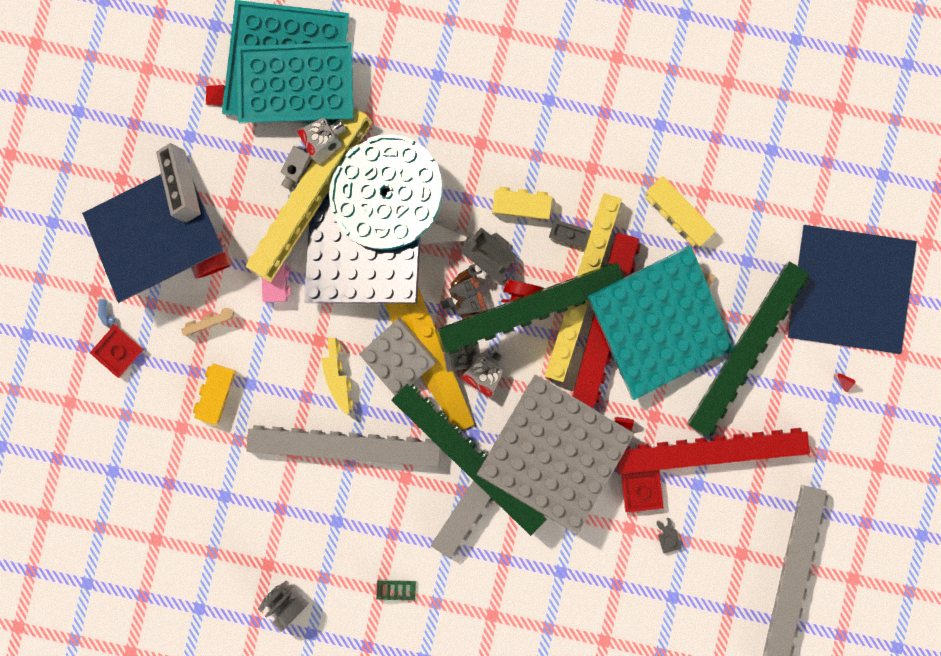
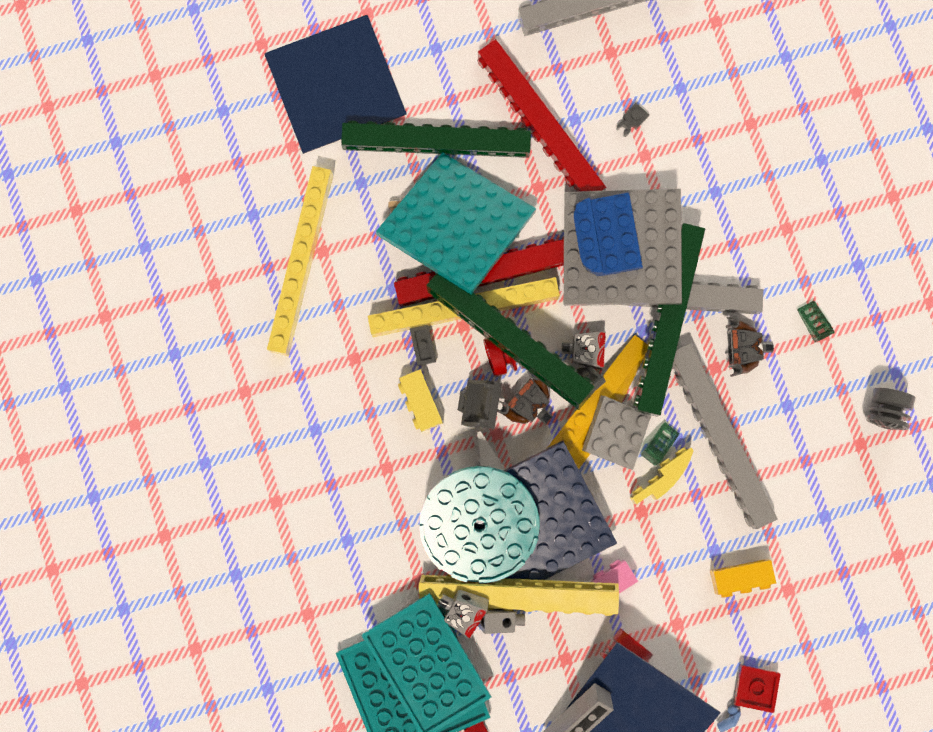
camera: 115 degrees left, 5 degrees down
tan plate [181,308,235,336] -> none
red slope [613,417,634,432] -> none
red plate [621,470,664,513] -> none
light yellow brick [644,176,716,248] -> none
red slope [834,373,856,392] -> none
none -> light yellow brick [267,166,333,356]
none -> blue plate [574,192,643,276]
none -> clear green slope [640,422,680,466]
none -> torso [726,316,774,377]

